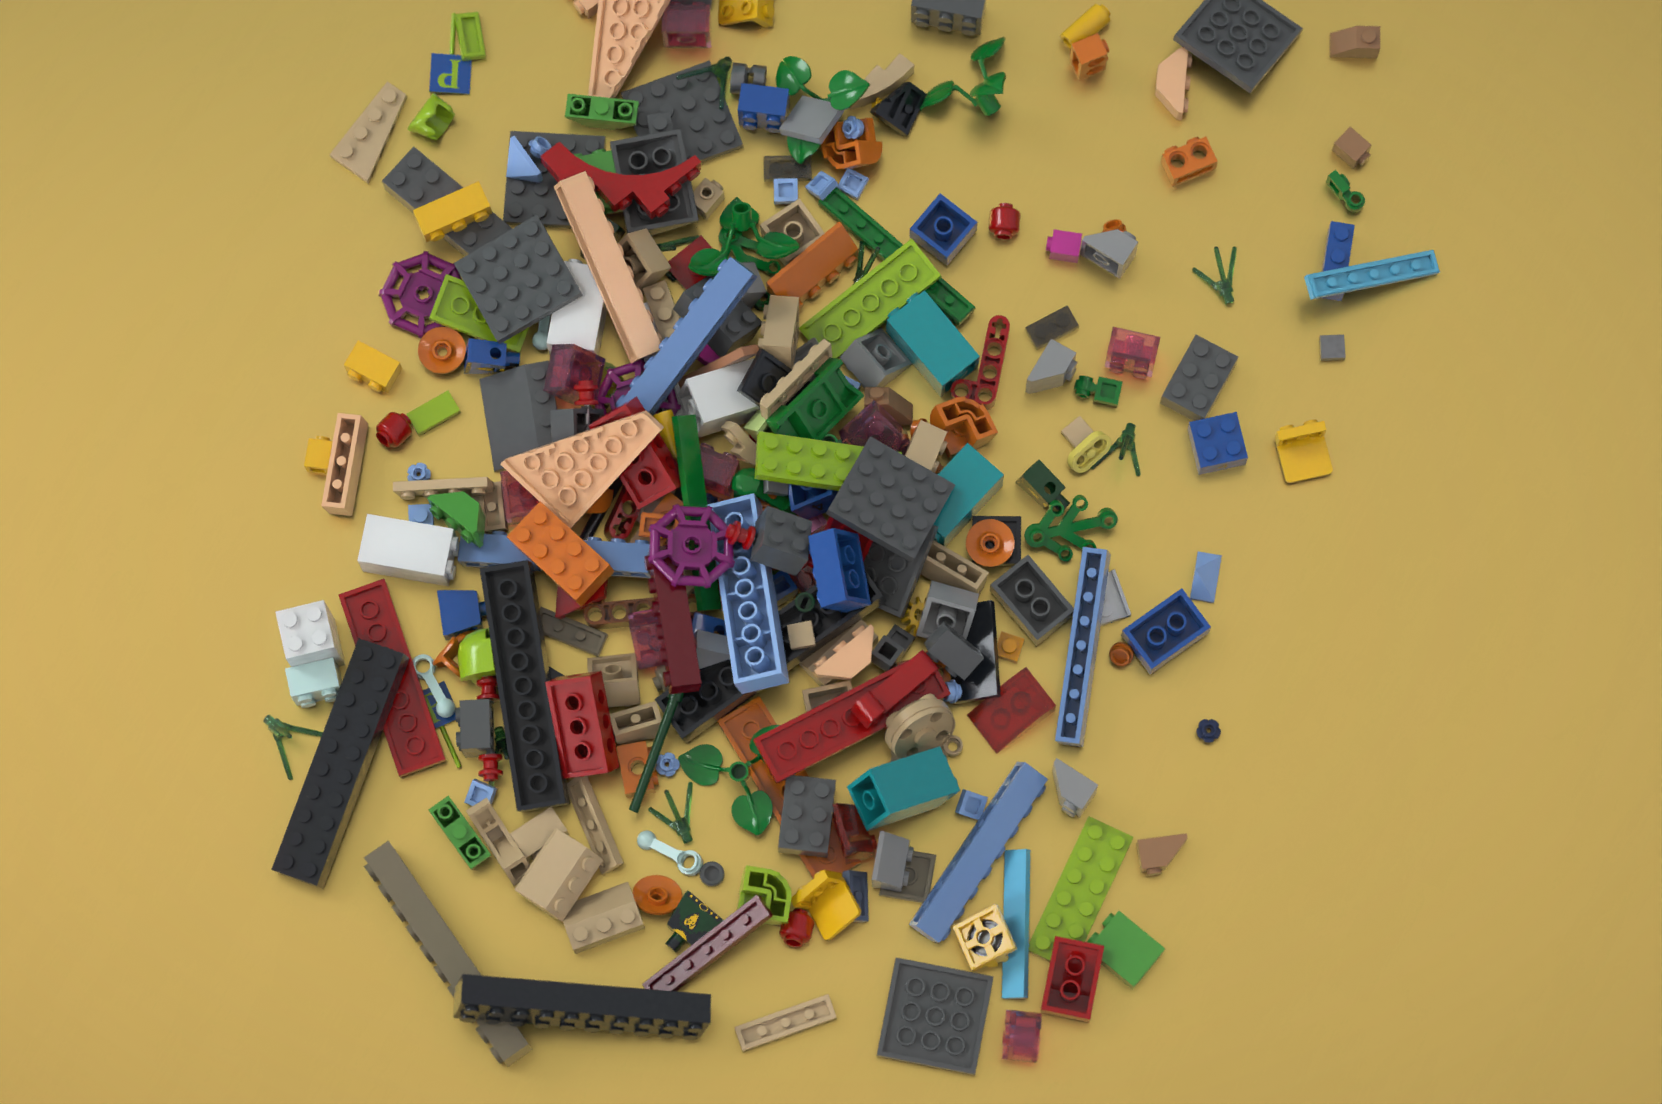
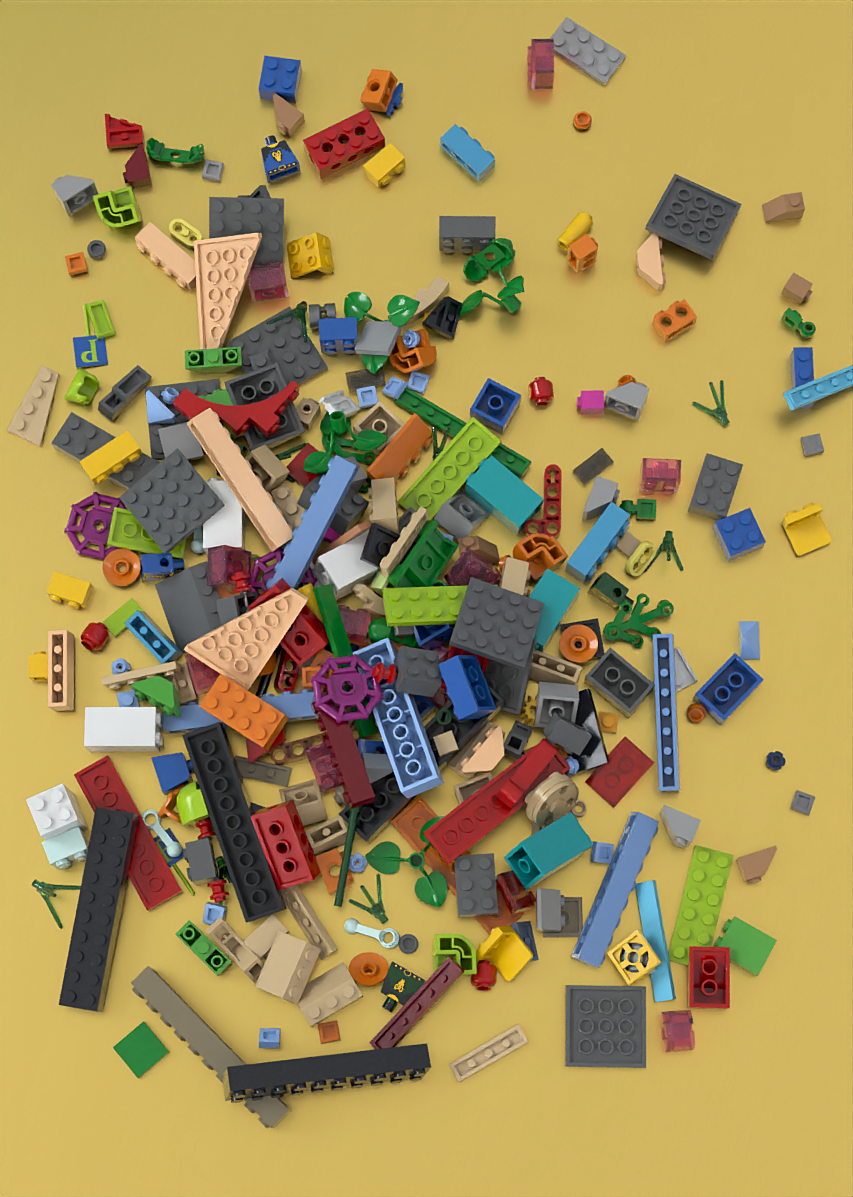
camera: 10 degrees left, 0 degrees up
none -> dark grey slope [98,365,152,421]
none -> green tile [113,1021,169,1079]
none -> brick [124,610,183,664]
none -> light grey tile [158,422,204,461]
none -> light blue plate [259,1028,280,1048]
none -> orange tile [318,1020,341,1044]
none -> white plate [319,390,360,418]
none -> green piece [463,238,513,282]
none -> dark azure brick [565,502,630,584]
none -> flat silver tile [790,790,815,816]

